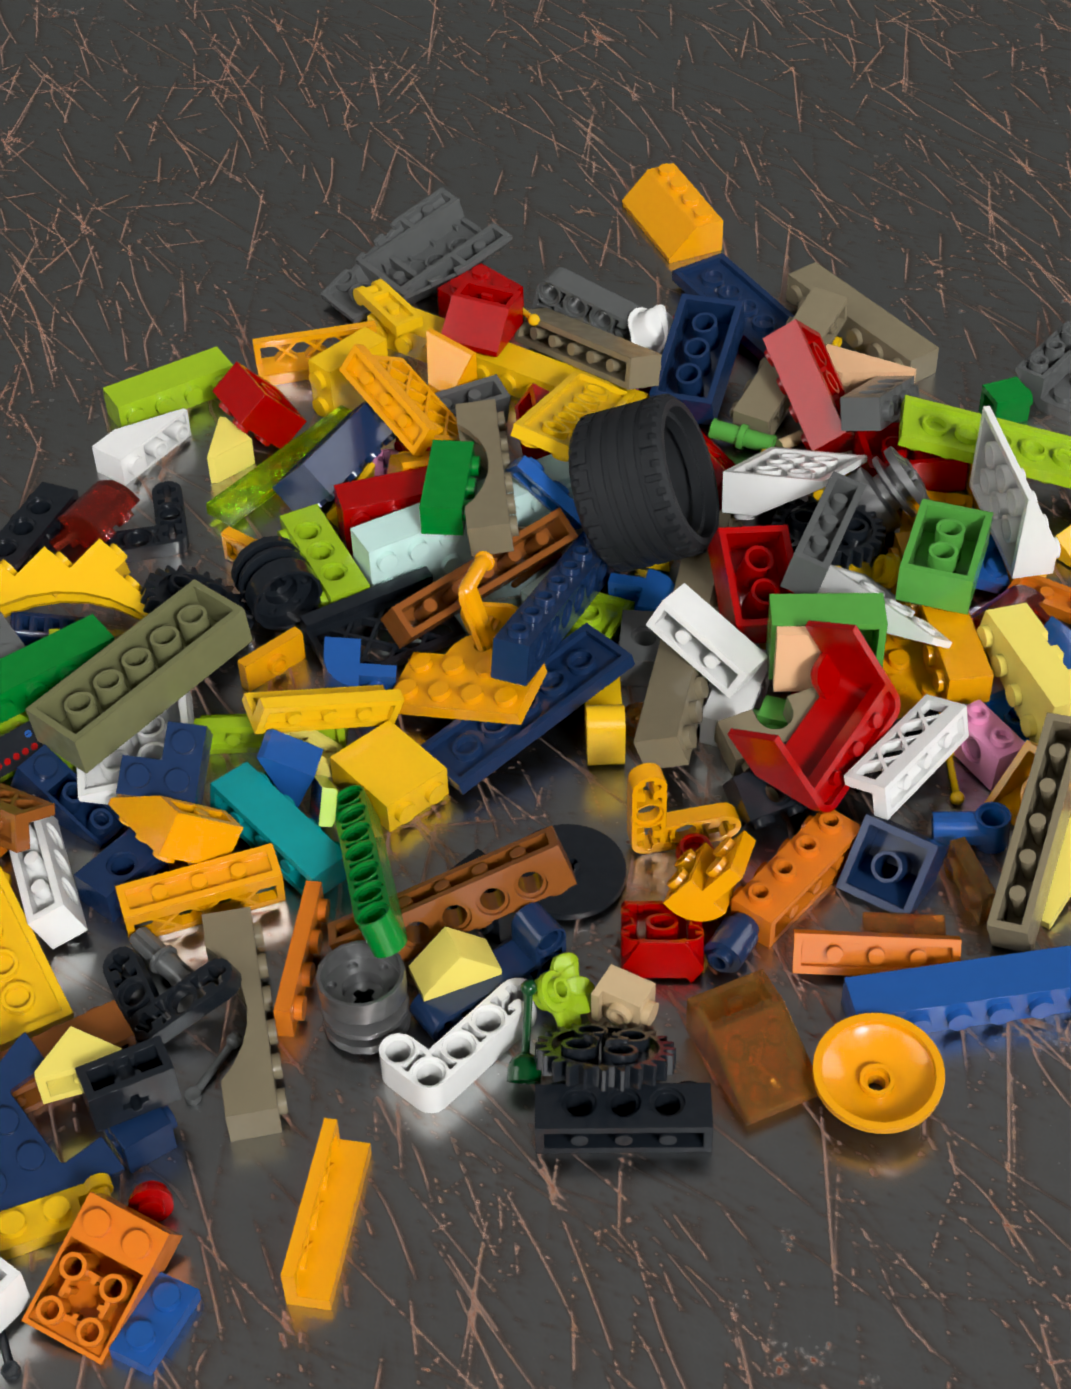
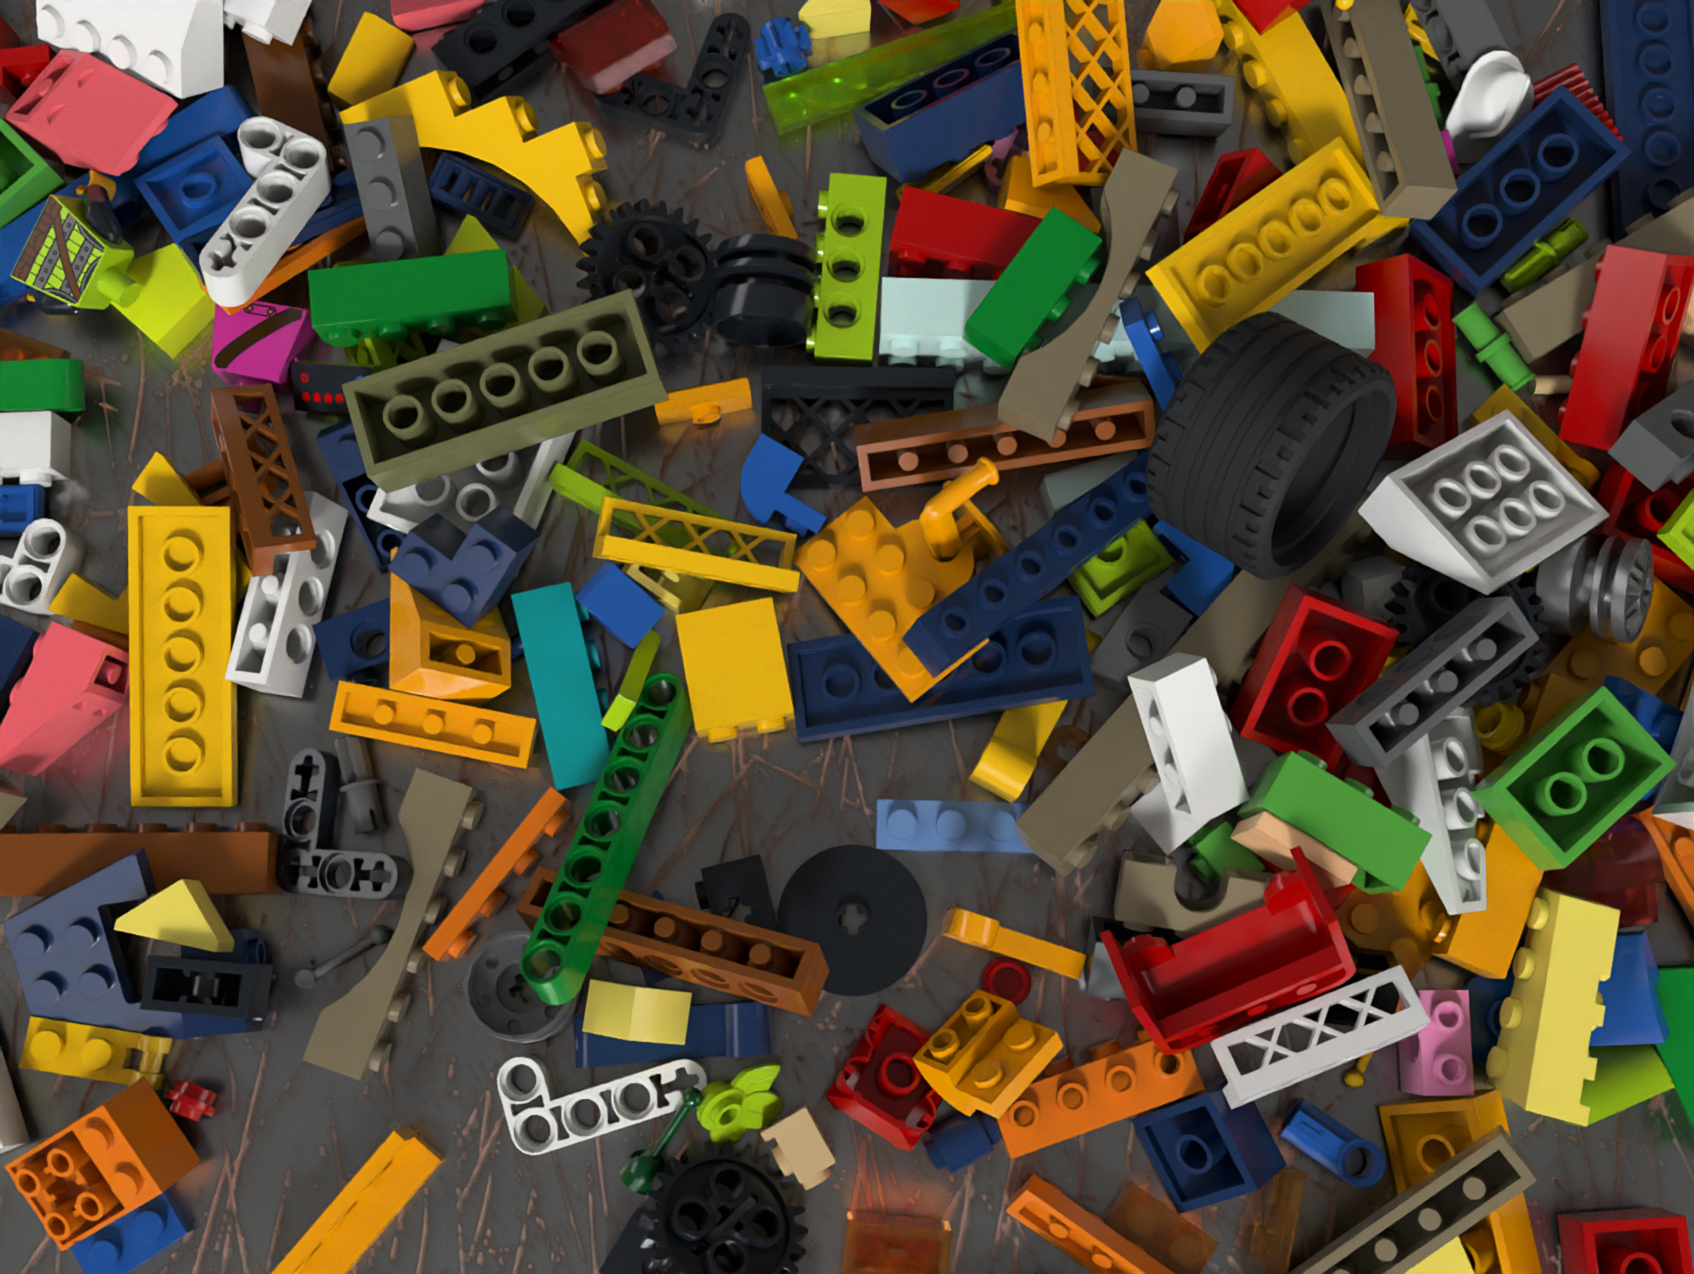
camera: 25 degrees right, 35 degrees up
none -> blue gear [754,17,813,78]
none -> medium blue plate [876,799,1034,853]
none -> lime axle [1500,218,1589,295]

